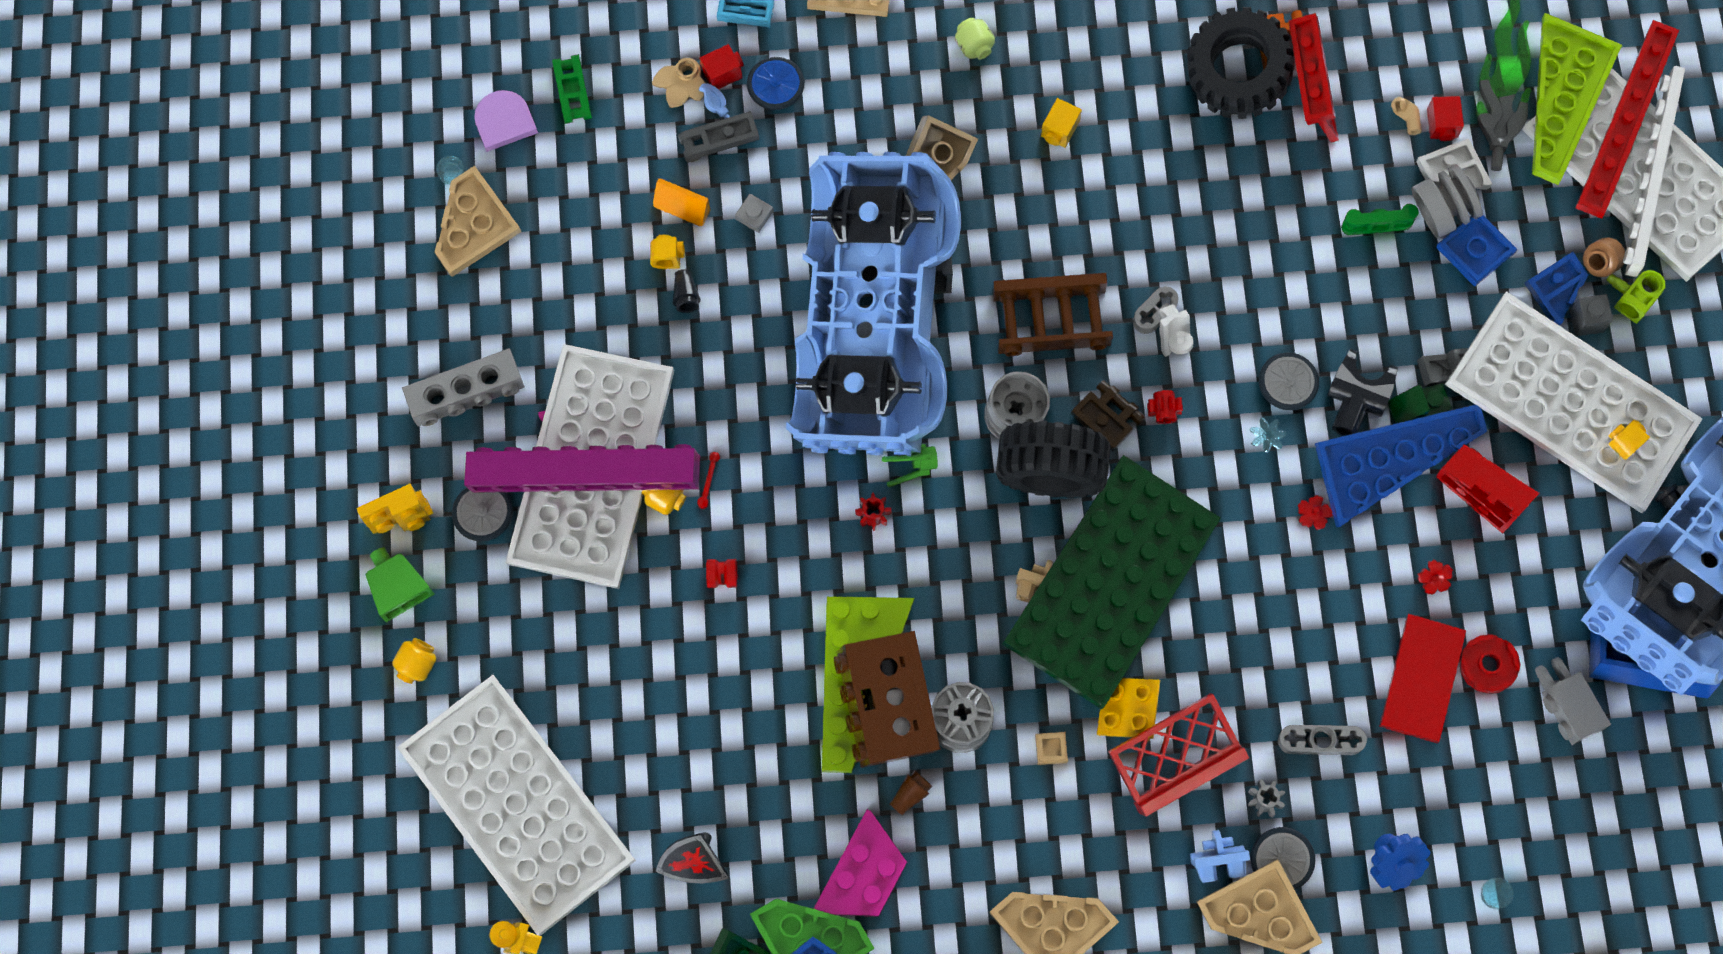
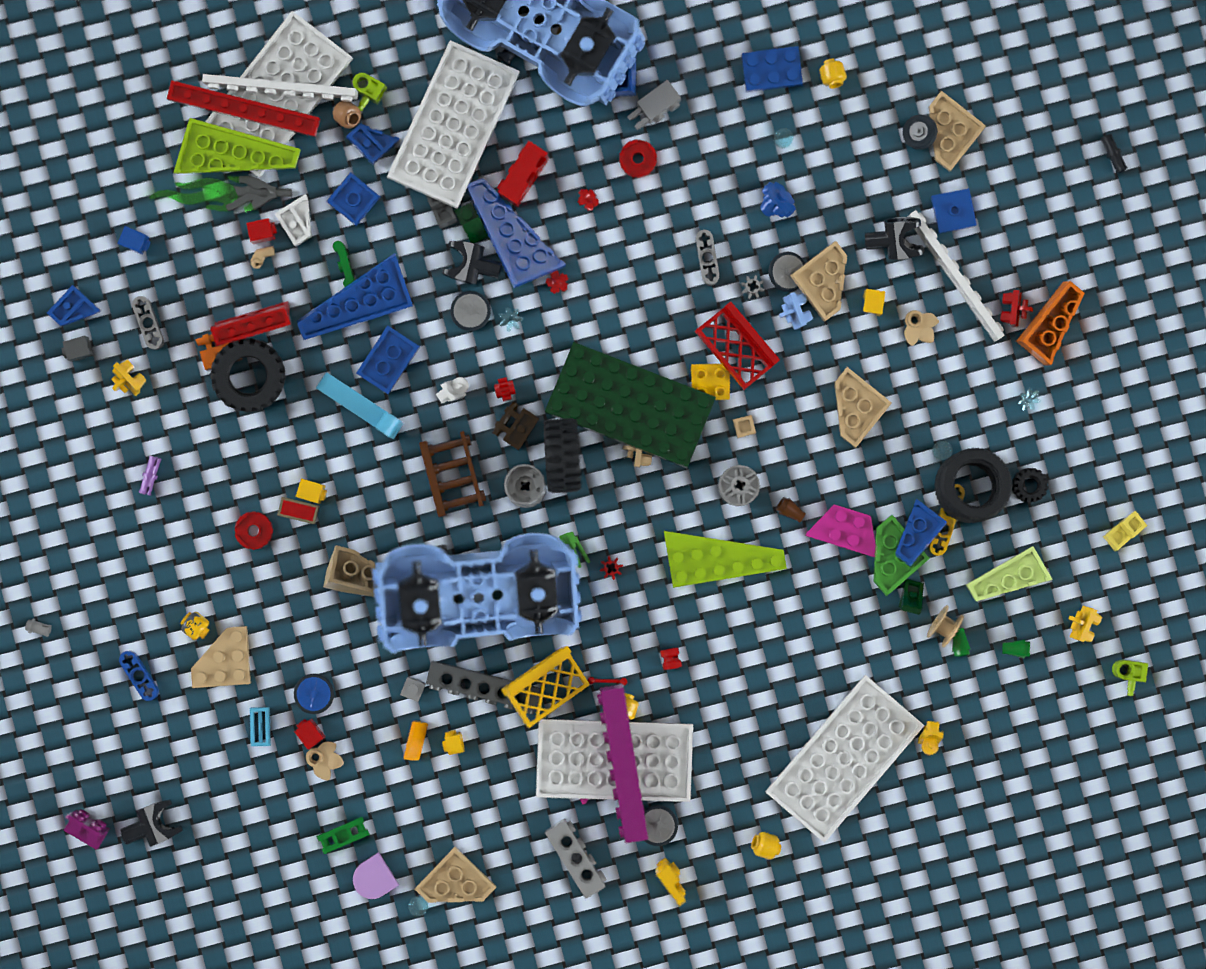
camera: 100 degrees left, 15 degrees up
bright green torso [365,547,435,622] -> none
shield [656,832,730,884] -> none
black cone [673,269,701,313] -> none
dark grey plate [678,111,759,162] -> none
light blue piece [699,83,730,119] -> none
reddish brown piece [834,631,940,768] -> none
yellowish green head [955,18,995,60] -> none
light grey beam [1133,286,1179,334] -> none
red tile [1379,614,1466,744] -> none
light grey wheel [1411,164,1483,239] -> none
dark grey brick [1570,294,1613,336] -> none
yellow plate [1608,420,1650,460] -> none
none -> red tile [235,512,273,550]
none -> red tile [277,497,320,524]
none -> blue wing [297,253,413,340]
none -> medium azure beam [316,372,404,439]
none -> blue plate [356,325,420,395]
none -> dark grey brick [426,661,541,715]
none -> yellow fence [501,646,590,728]
none -> blue plate [741,46,803,92]

